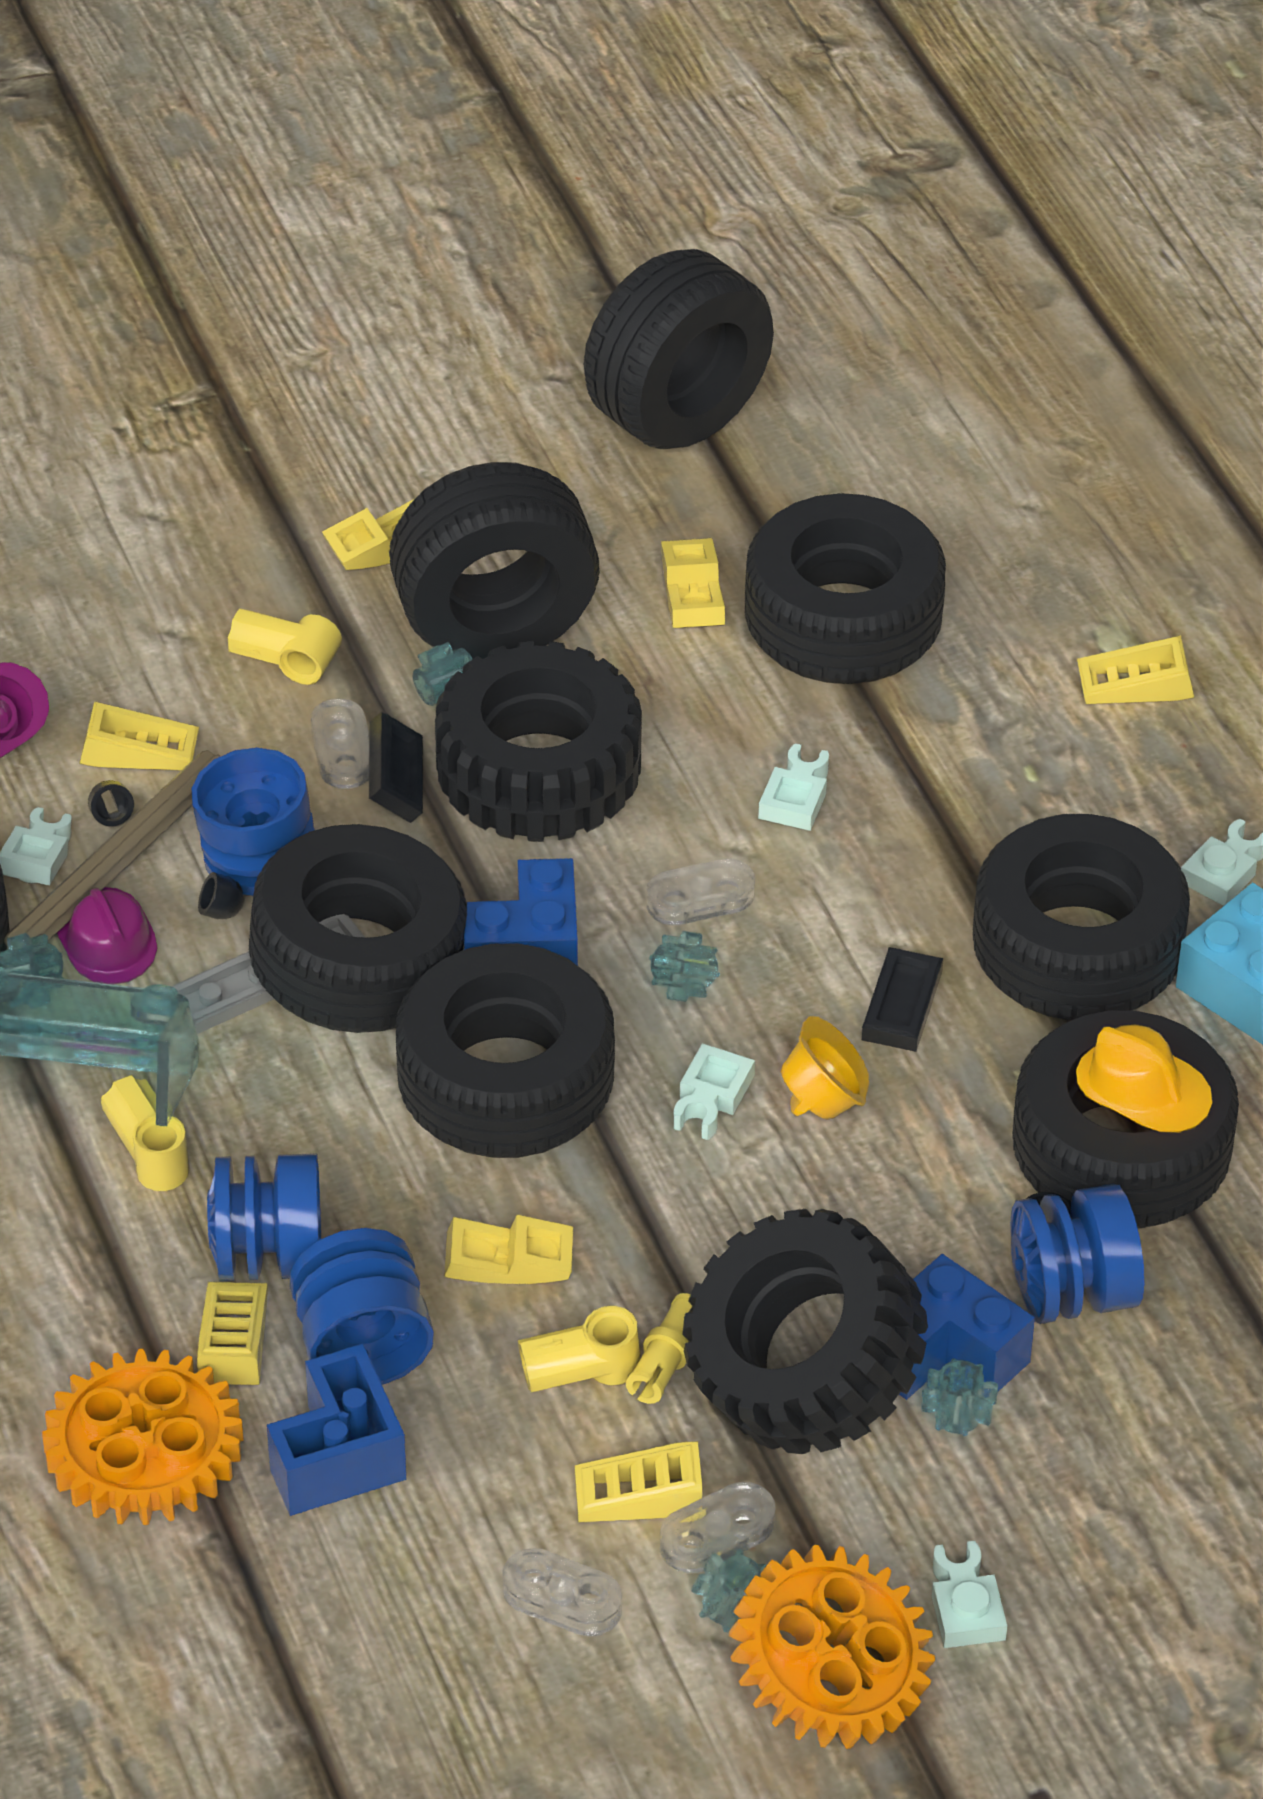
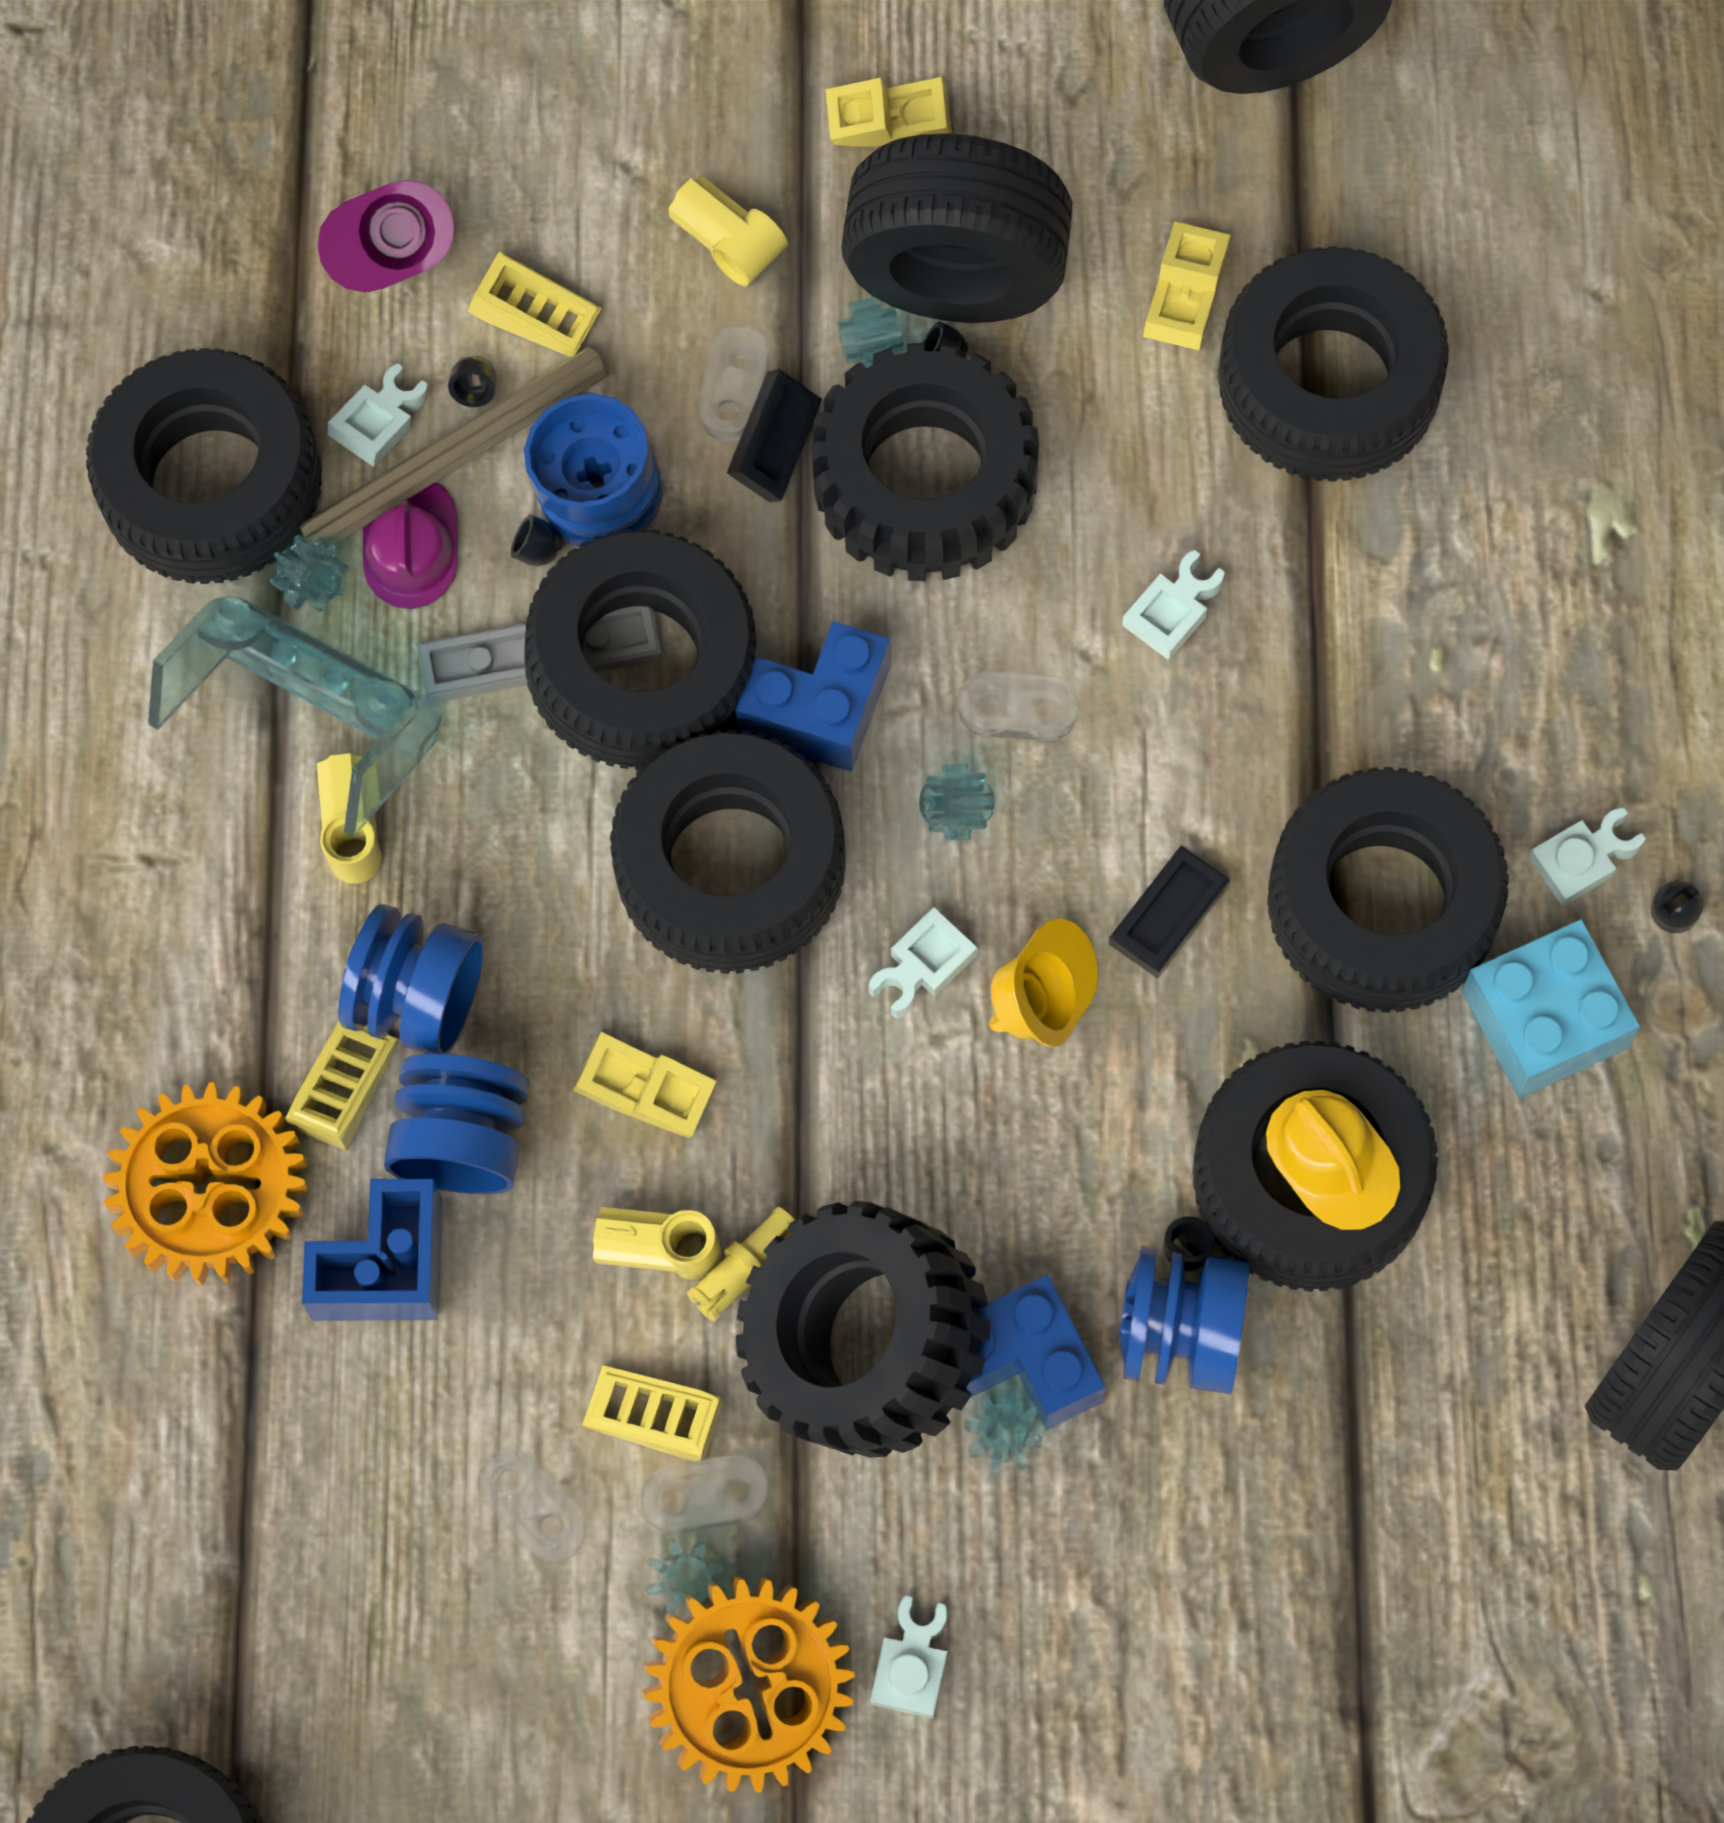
camera: 25 degrees right, 25 degrees up
light yellow slope [1077,635,1194,704] -> none

